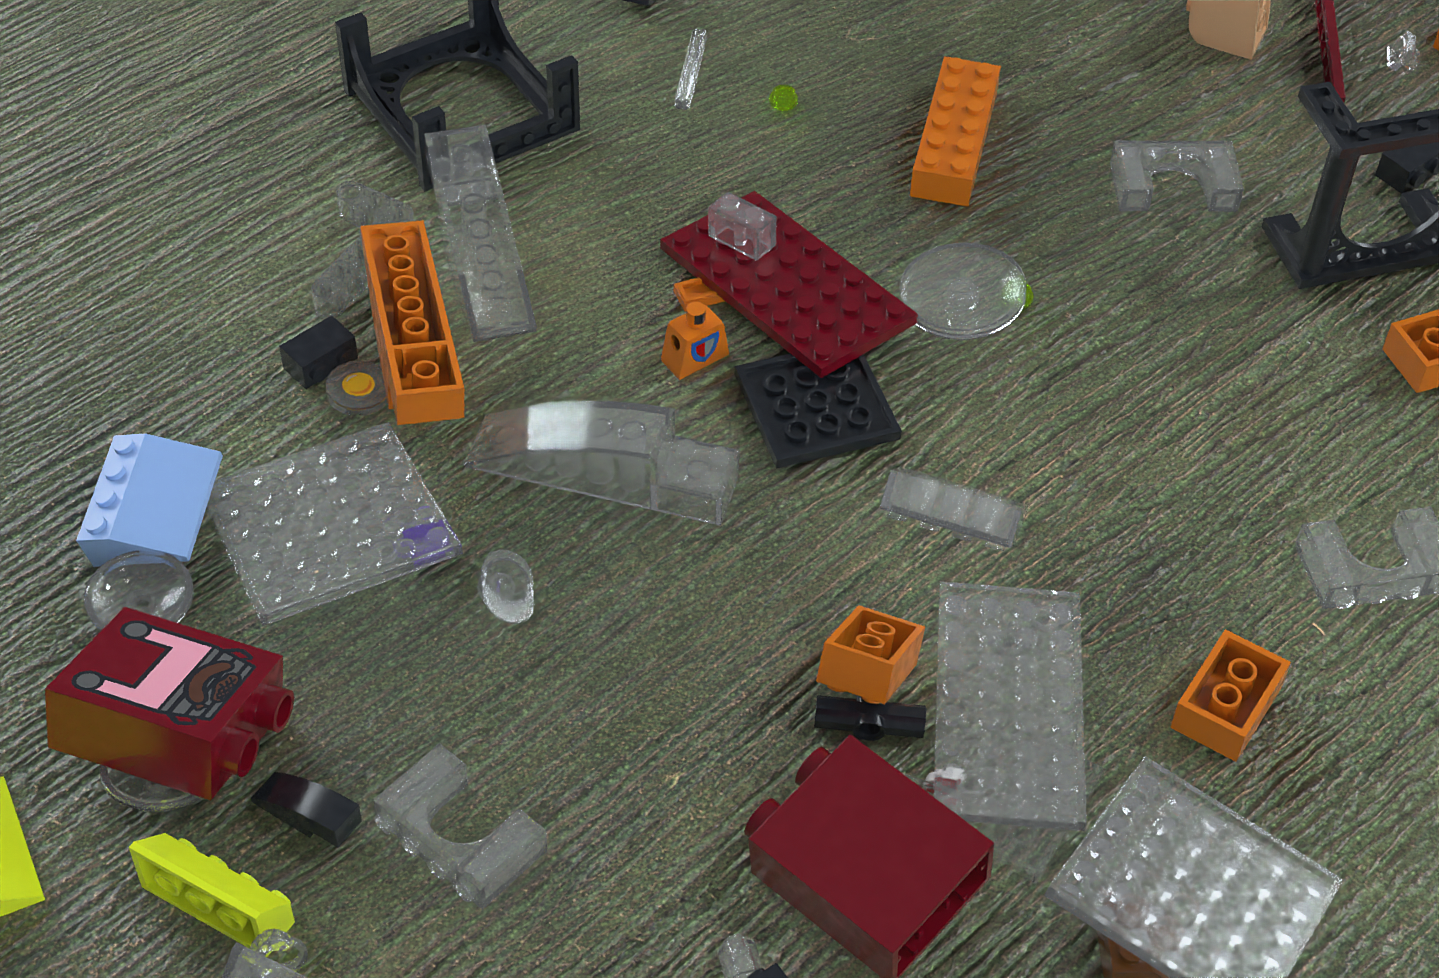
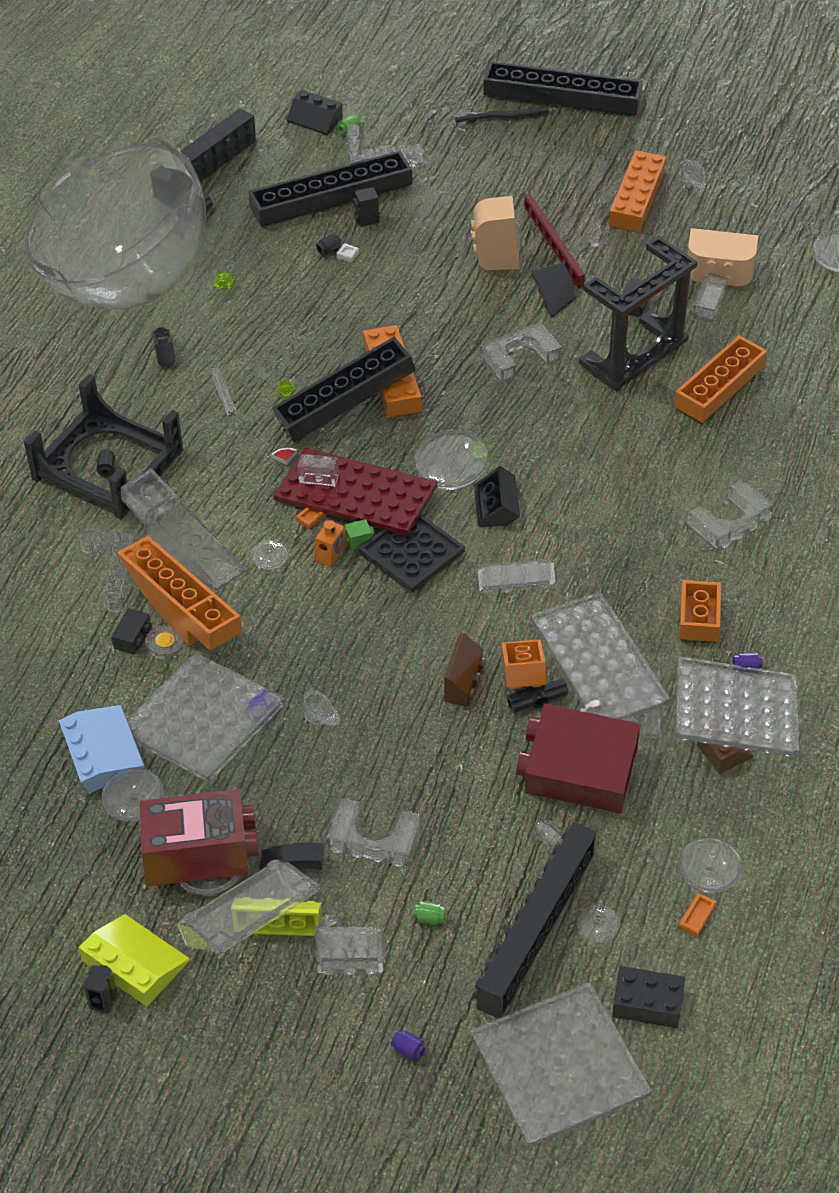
camera: 25 degrees left, 0 degrees up
clear slope [464,401,740,526] -> none
none -> black brick [96,450,116,476]
none -> clear slope [177,860,321,954]
none -> clear dish [251,540,288,570]
none -> black brick [272,336,416,442]
none -> tile [272,448,297,465]
none -> bright green brick [345,520,374,550]
none -> reddish brown slope [444,632,486,707]
none -> black slope [474,466,520,527]
none -> black slope [532,262,576,317]
none -> dark purple brick [733,652,762,673]

